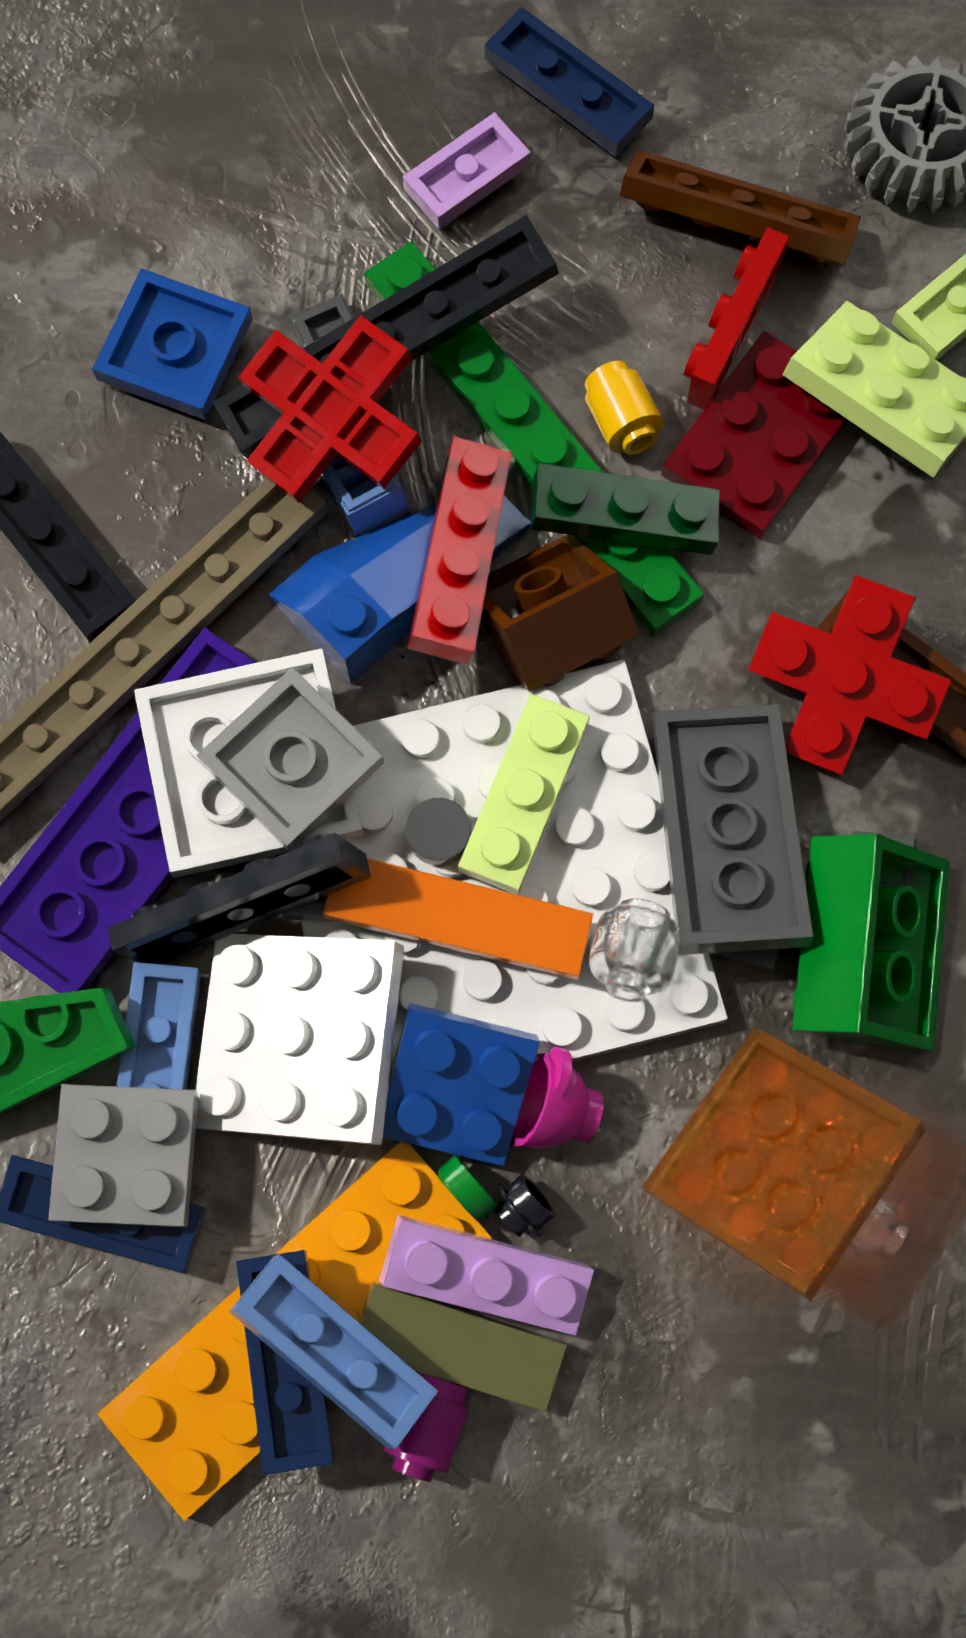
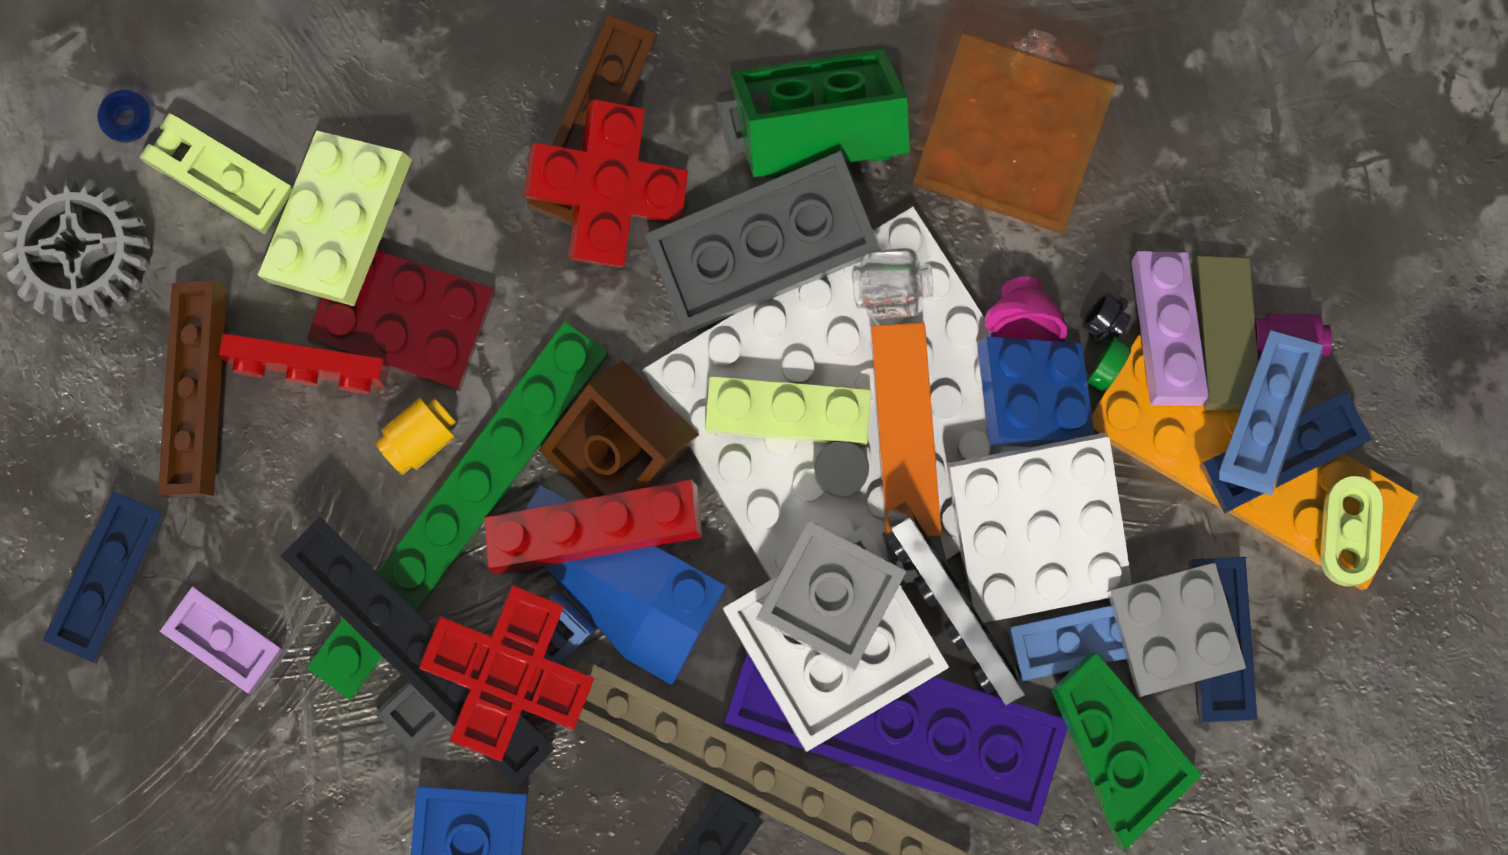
camera: 115 degrees left, 5 degrees up
dark green plate [531,463,719,555] -> none
none -> yellowish green plate [1320,476,1383,587]

